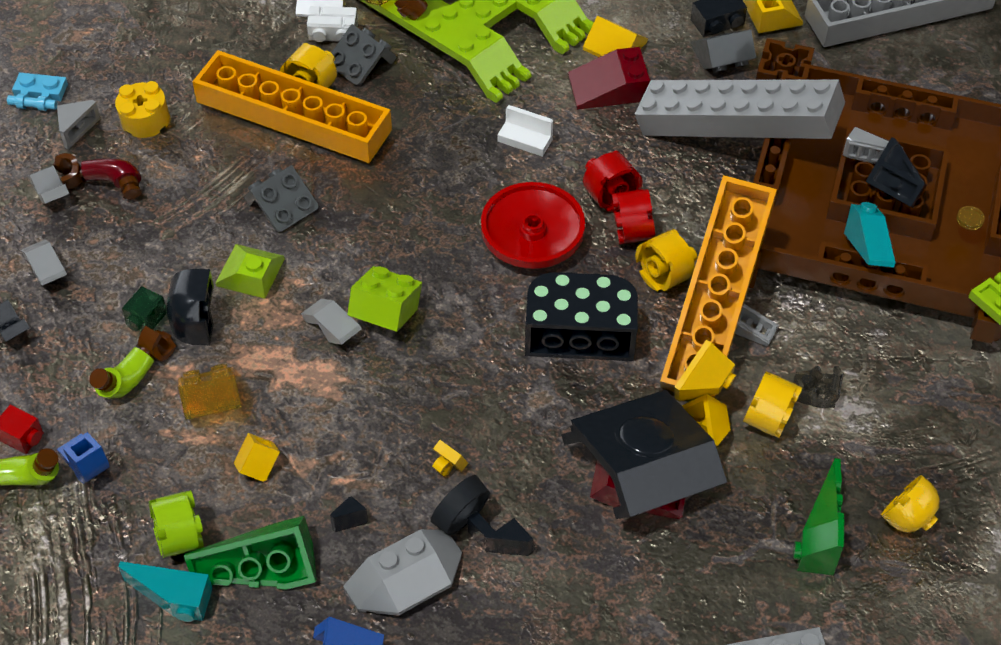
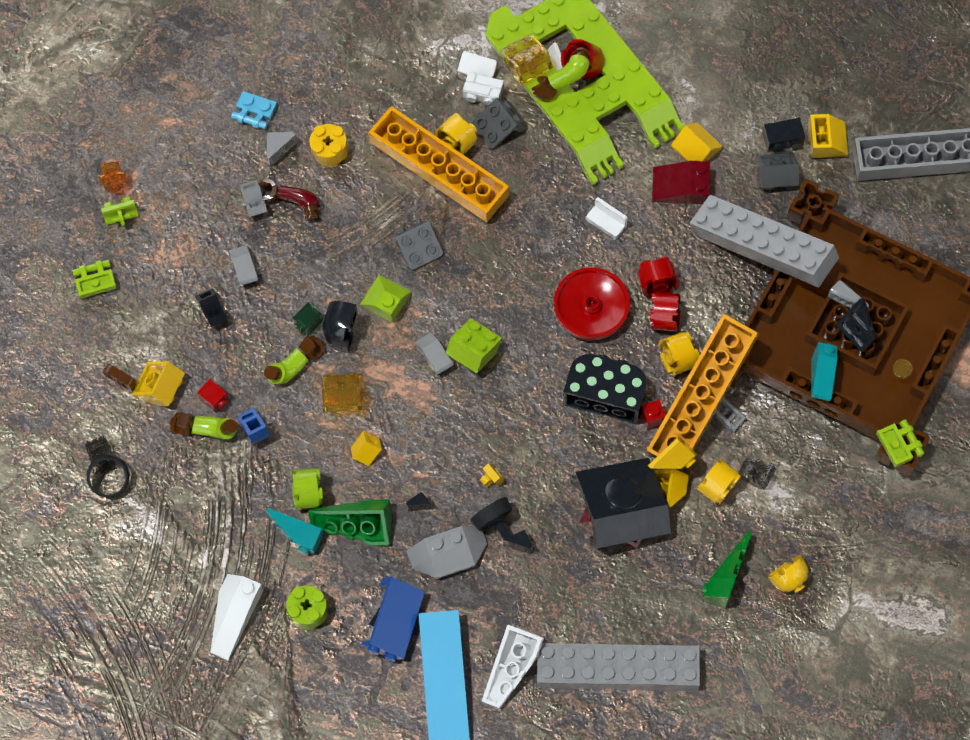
camera: 15 degrees right, 15 degrees up
none -> red brick [640,399,666,430]

